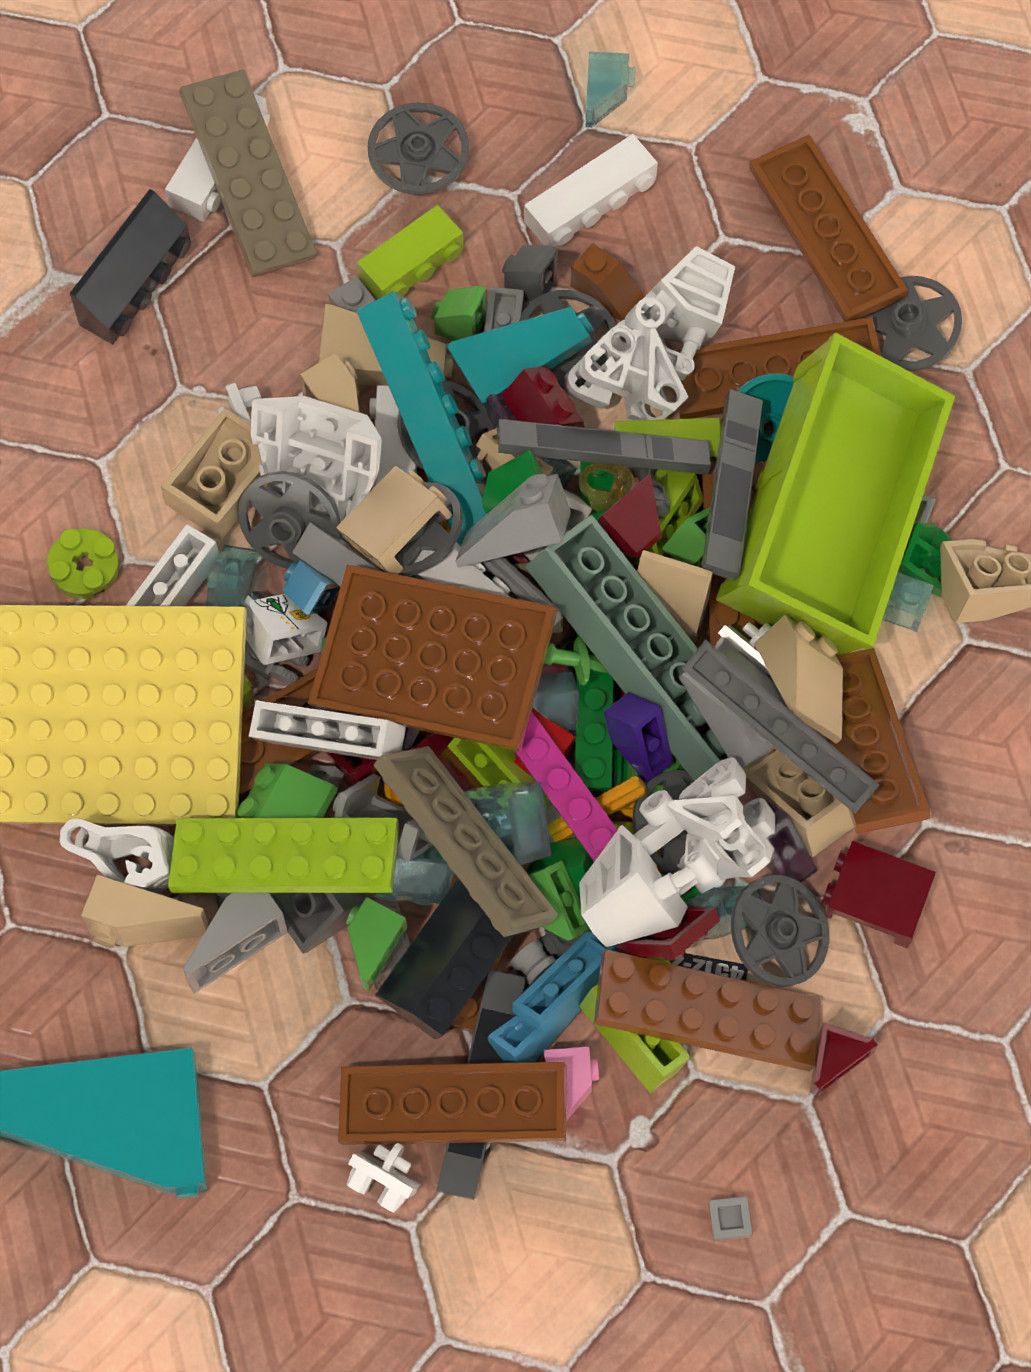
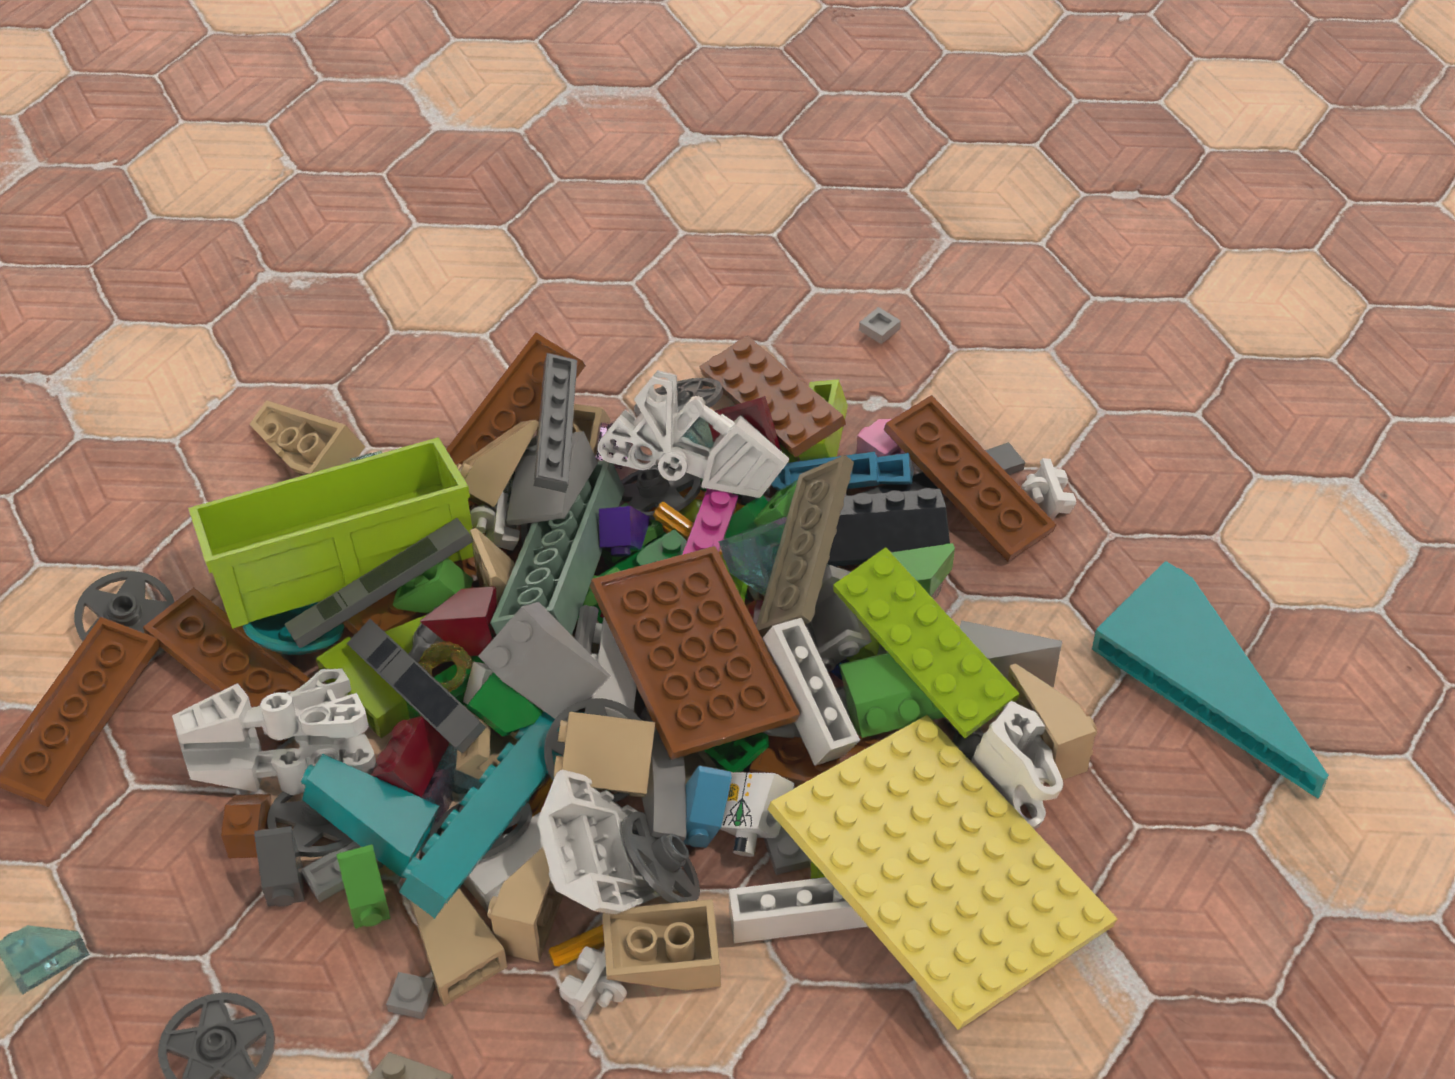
camera: 130 degrees left, 20 degrees down
lime plate [47,528,120,599] -> none
clear light blue slope [206,545,259,607] -> none
lime brick [357,204,464,299] -> none
white brick [524,134,658,246] -> none
dark red slope [810,1022,878,1097] -> none
dark red panel [821,841,936,949] -> none

